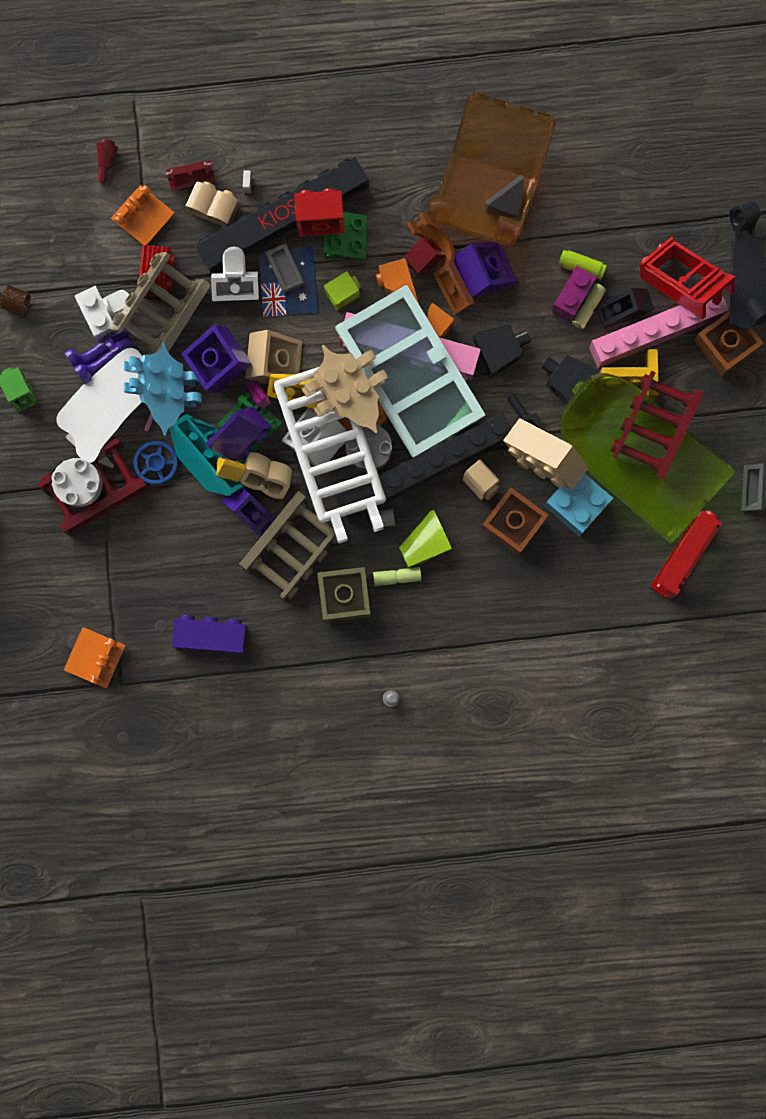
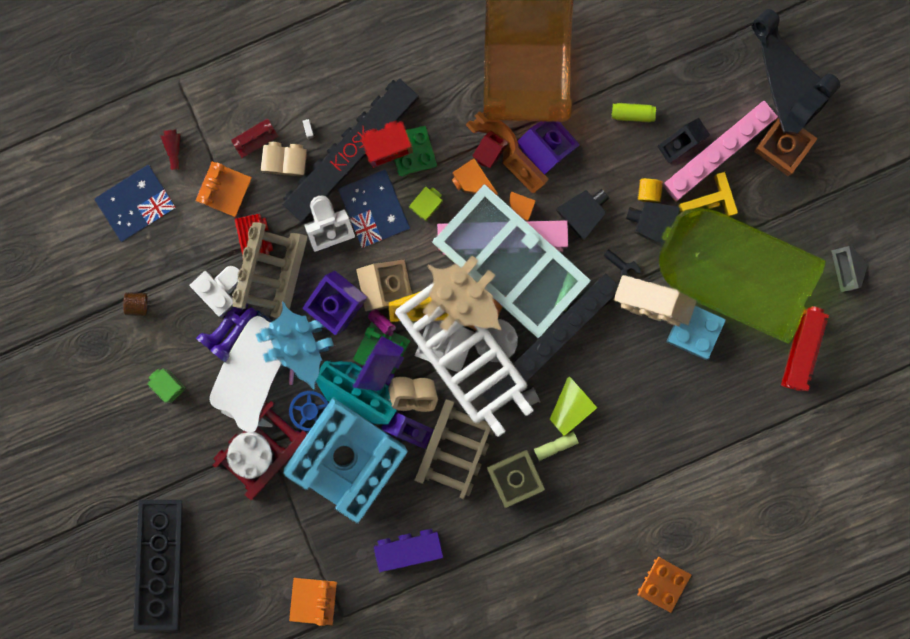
camera: 15 degrees left, 5 degrees up
yellow slope [217,457,246,482] -> none
dark grey tile [265,243,305,294] -> none
light grey piece [383,690,399,707] -> none
tan brick [462,459,500,501] -> none
dark orange brick [481,487,548,556] -> none
dark grey slope [484,175,524,217] -> none
magenta brick [552,266,597,323] -> none
yellowish green piece [572,283,606,329] -> none
dark red fence [610,370,704,480] -> none
red door [640,237,735,319] -> none
none -> dark blue sticker [94,165,175,242]
none -> medium azure piece [284,398,408,523]
none -> yellow piece [638,178,663,203]
none -> orange hinge [638,557,691,613]

